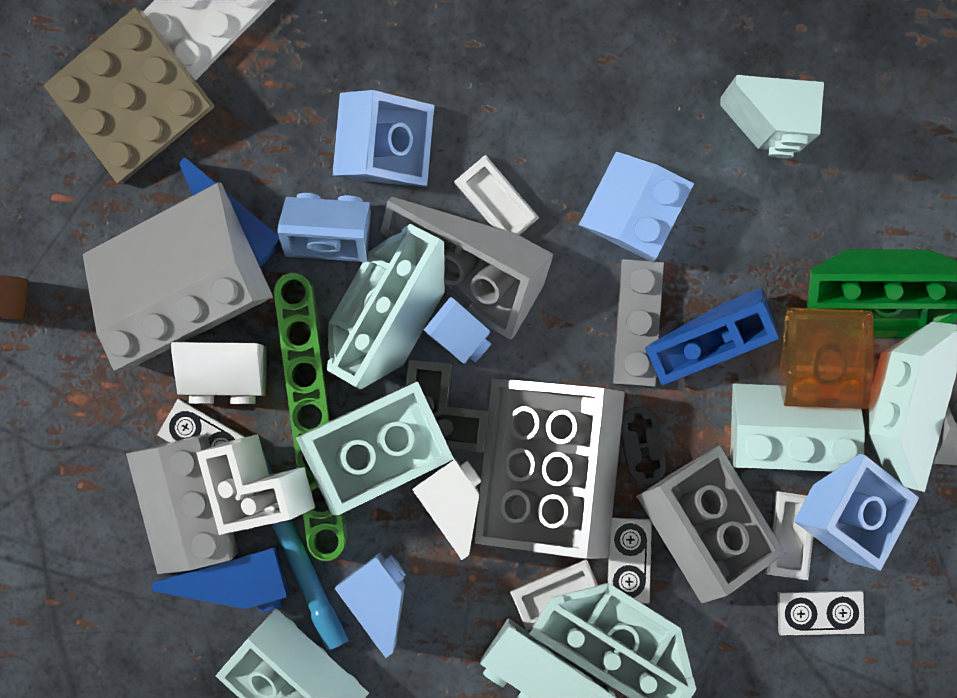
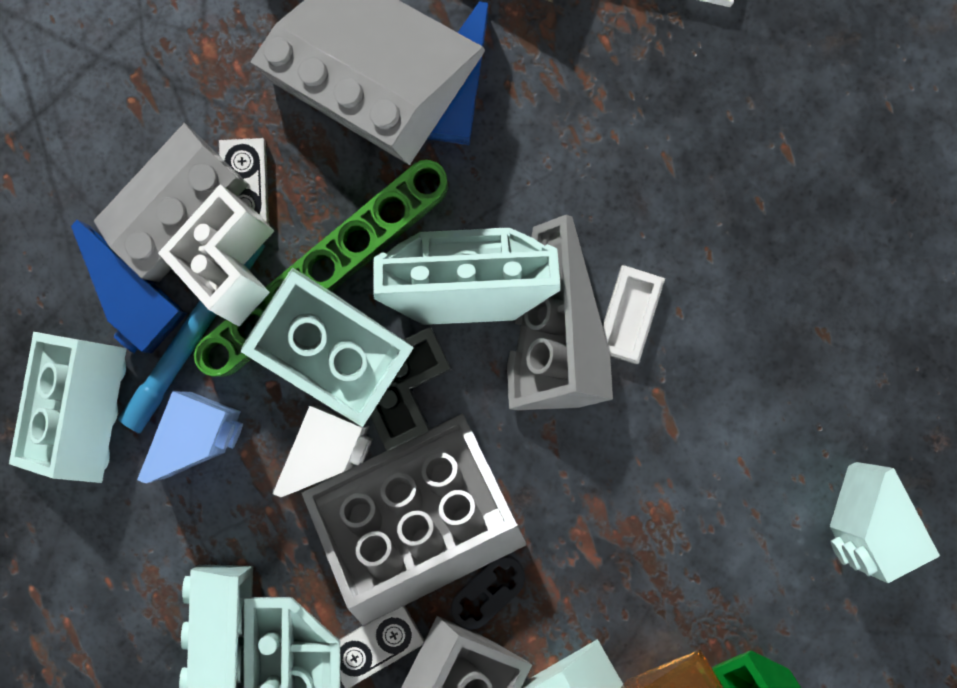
camera: 55 degrees right, 0 degrees up
white slope [171,342,267,404] -> none
light blue slope [278,193,371,262] -> none
light blue slope [332,90,434,187] -> none
light blue slope [424,297,491,365] -> none
white tile [510,559,598,631] -> none
light blue slope [579,151,694,261] -> none
light grey plate [613,259,664,387] -> none
blue slope [645,287,779,385] -> none

